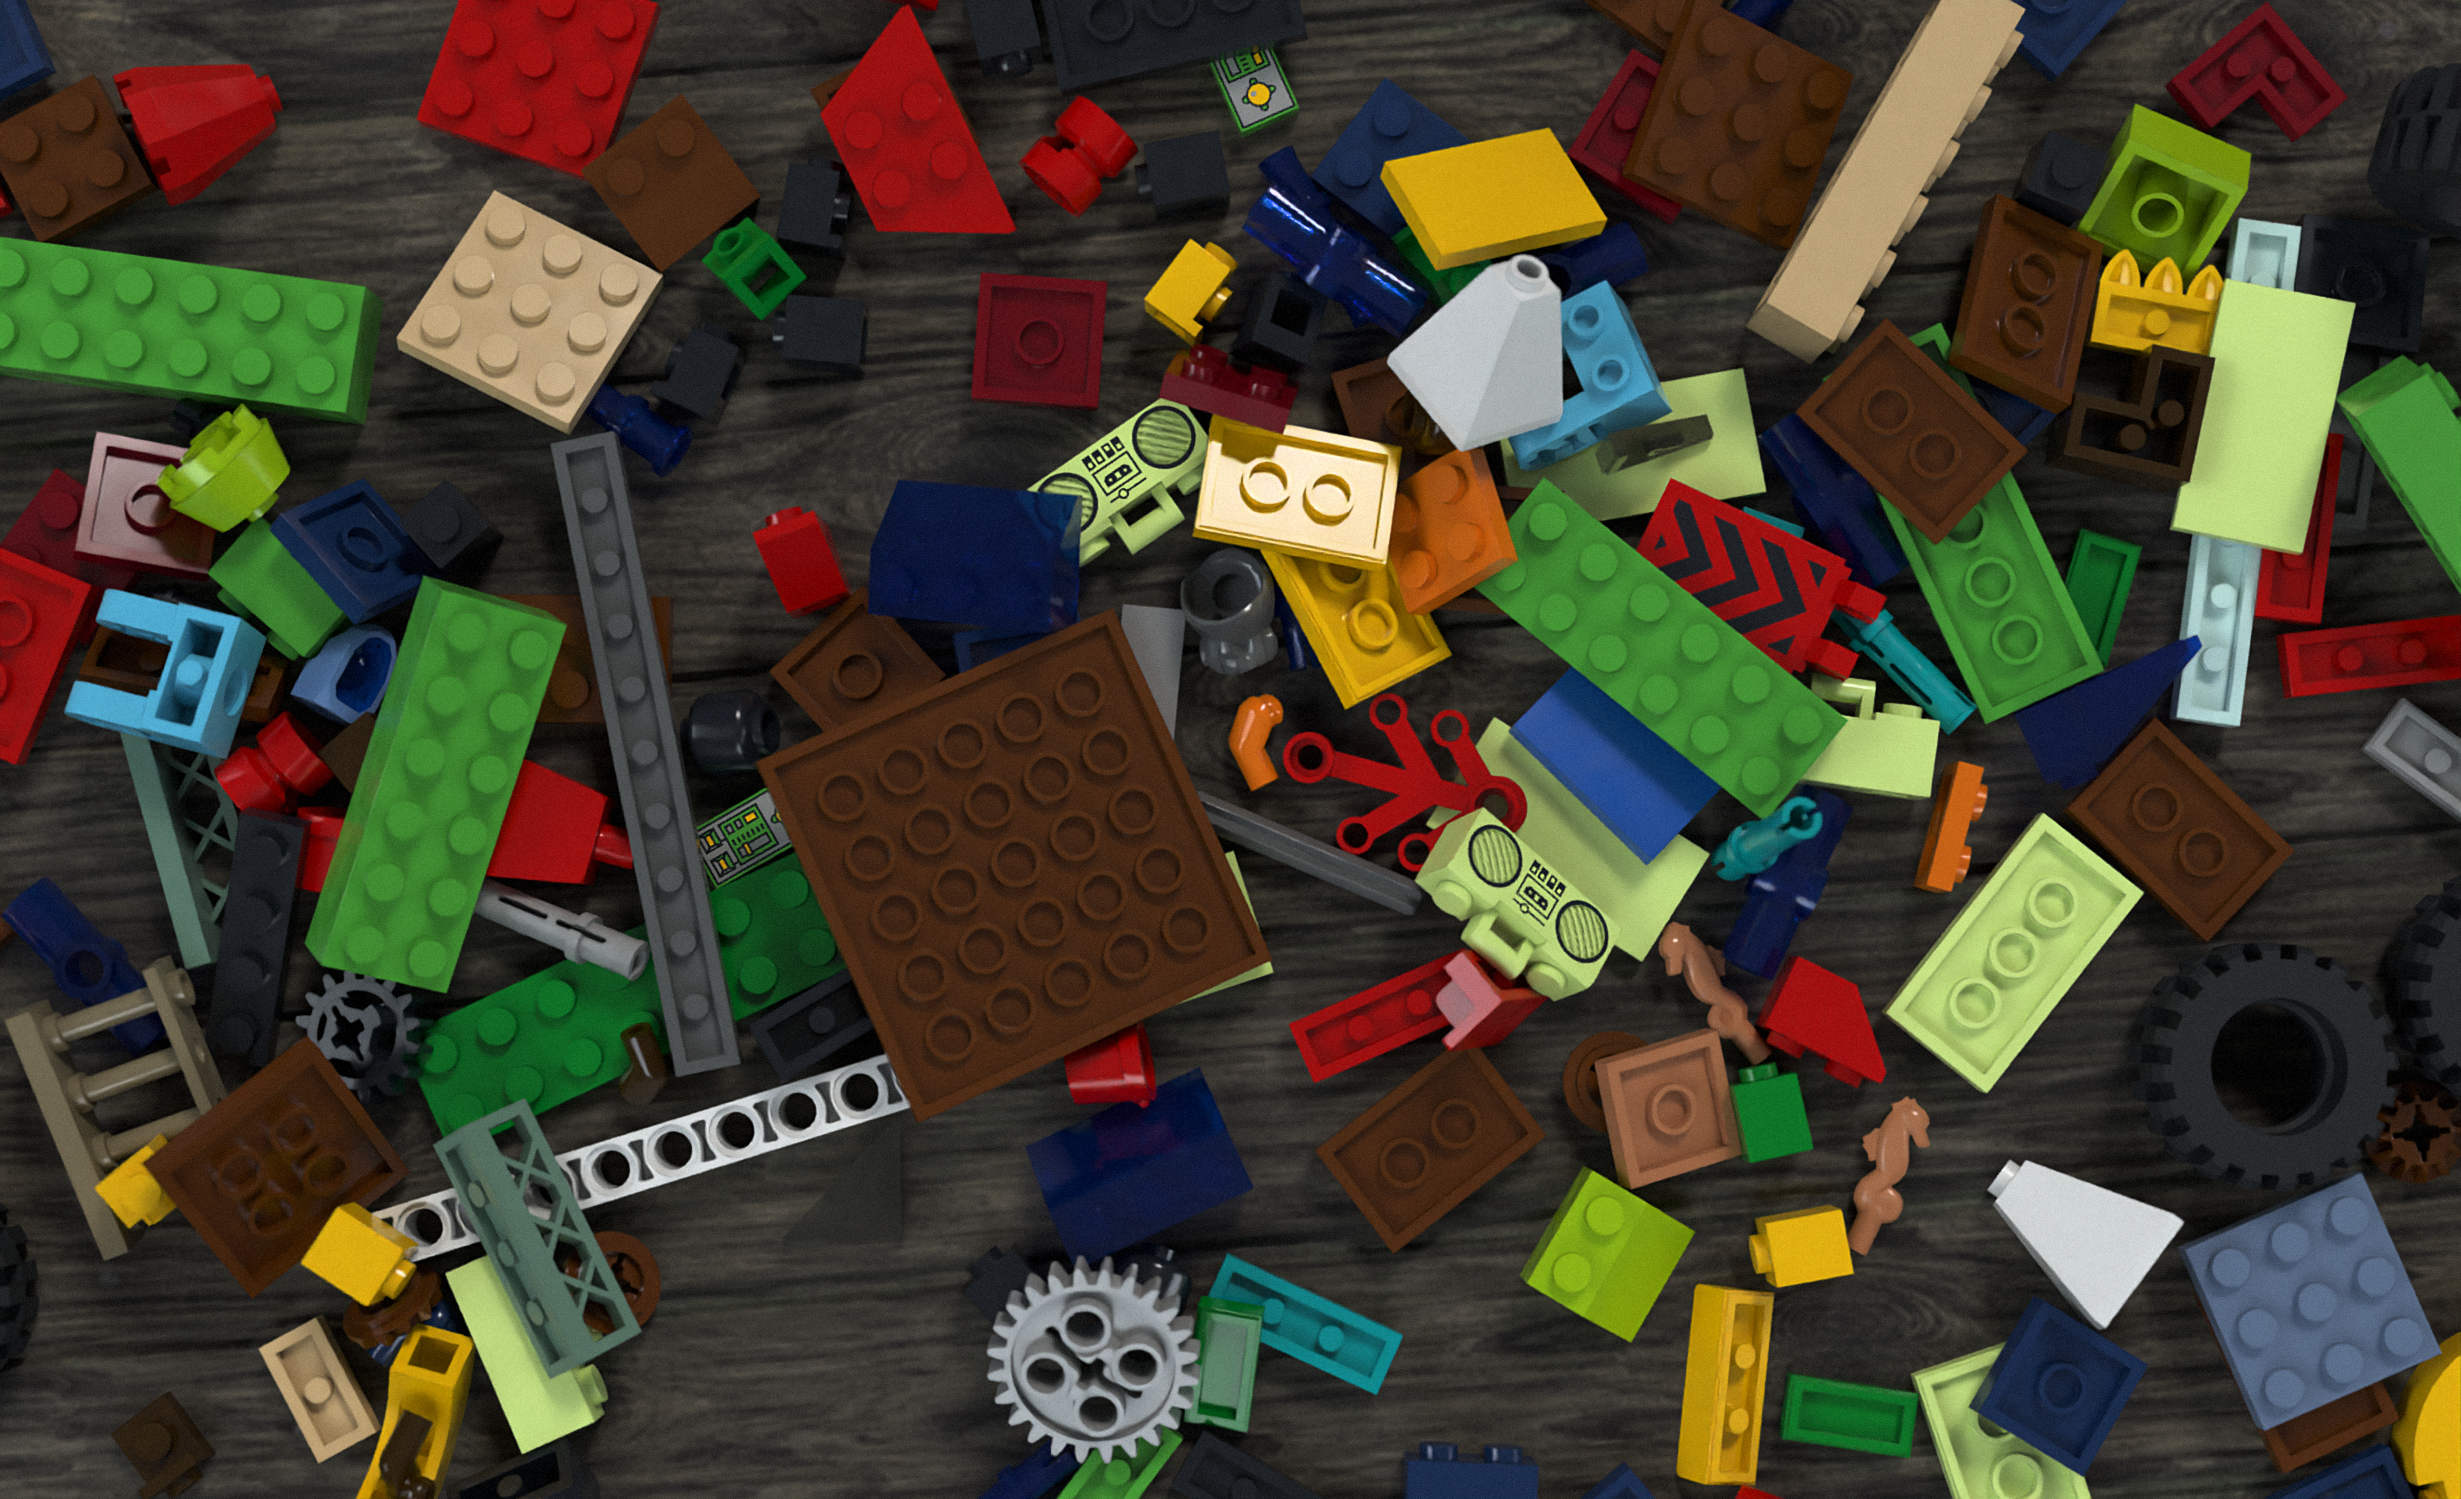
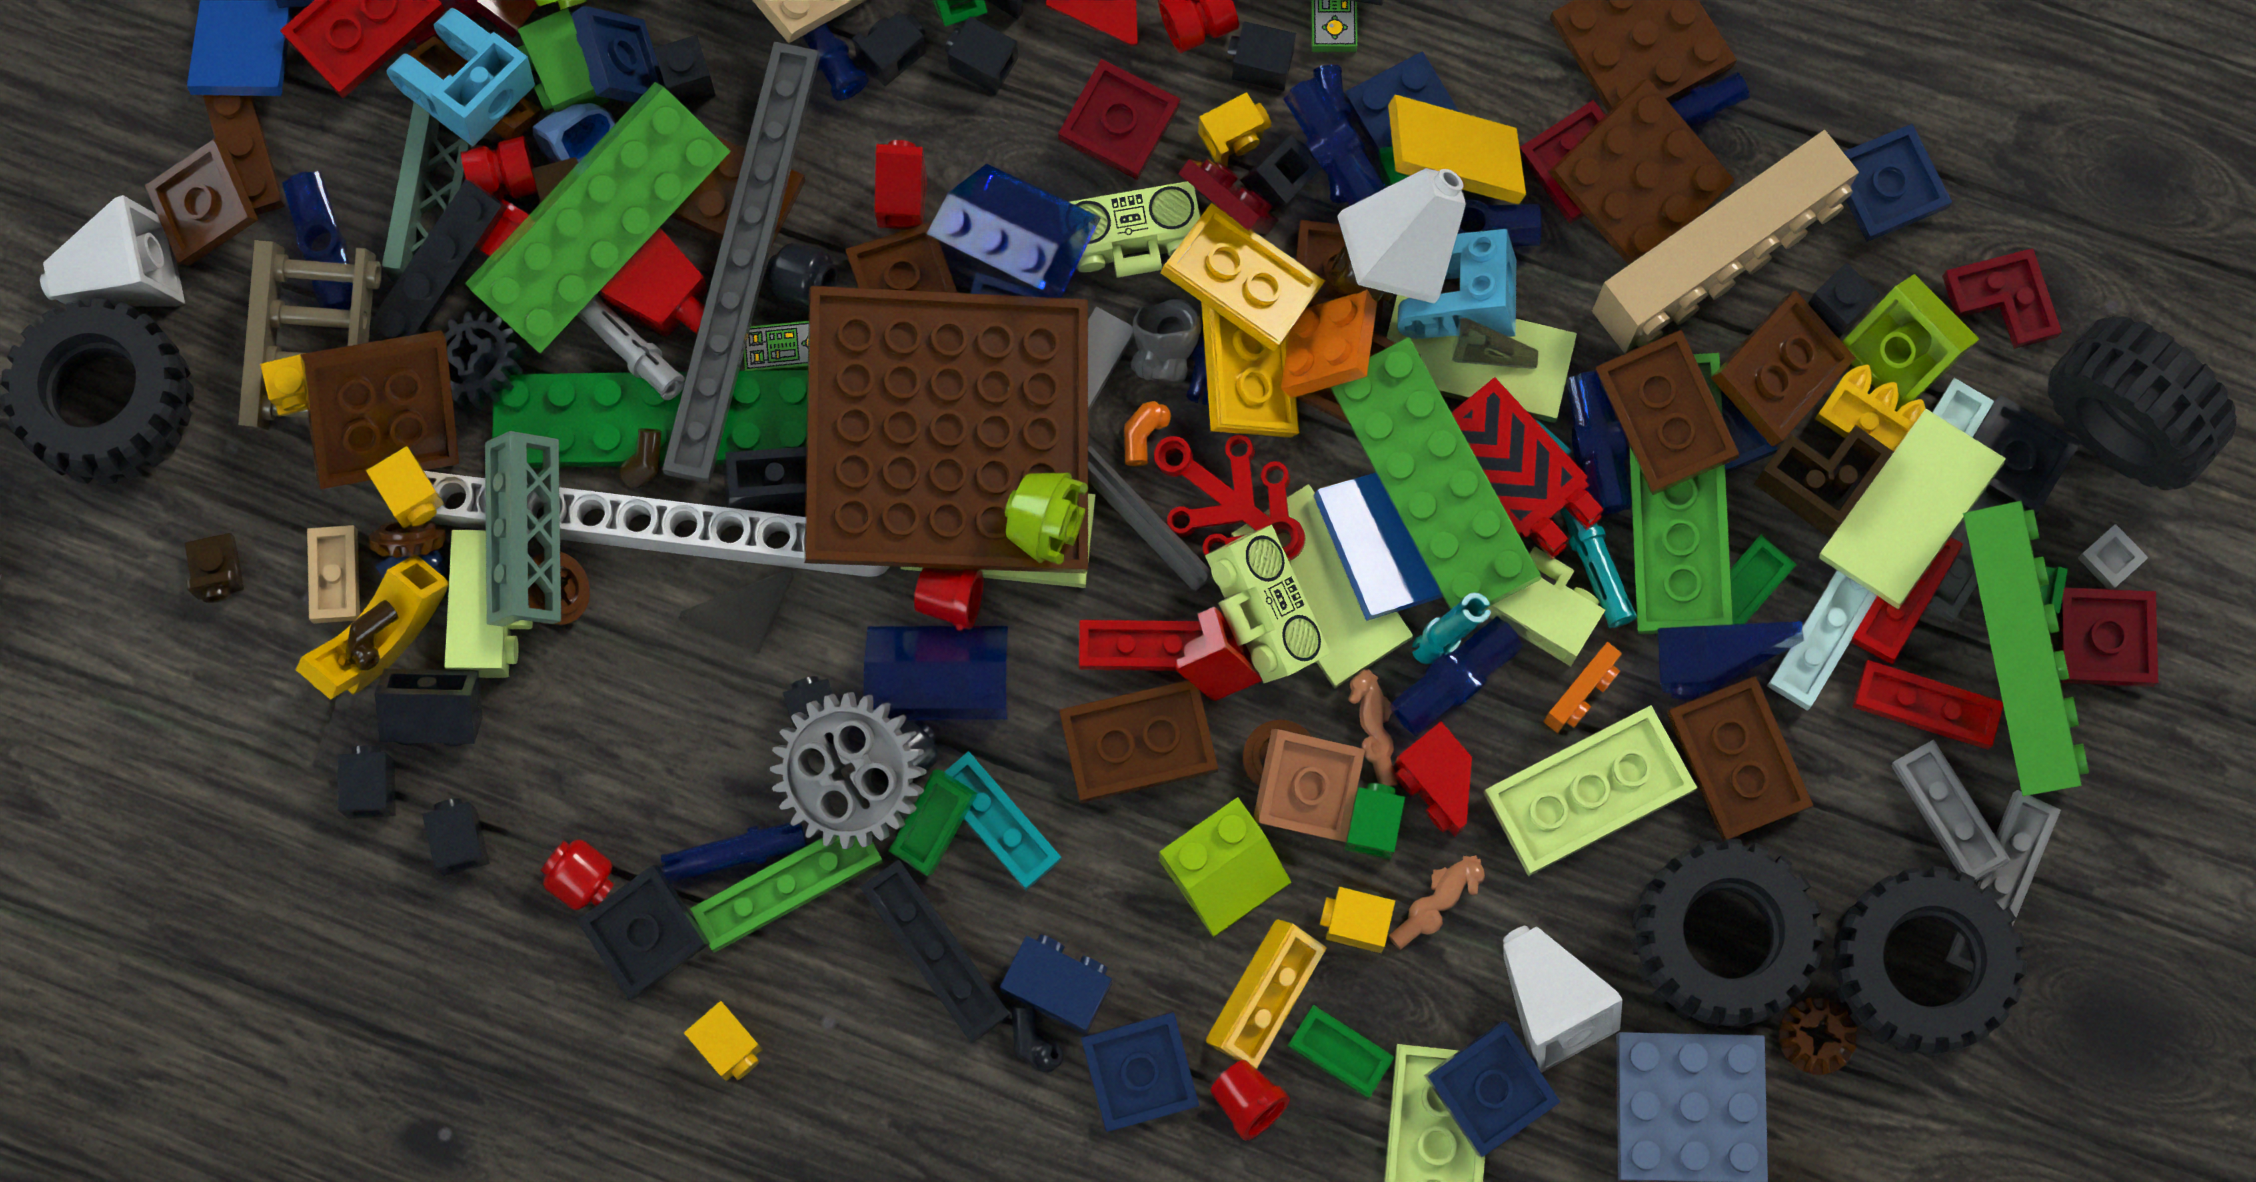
camera: 30 degrees right, 10 degrees down
none -> lime cone [1005,473,1088,564]

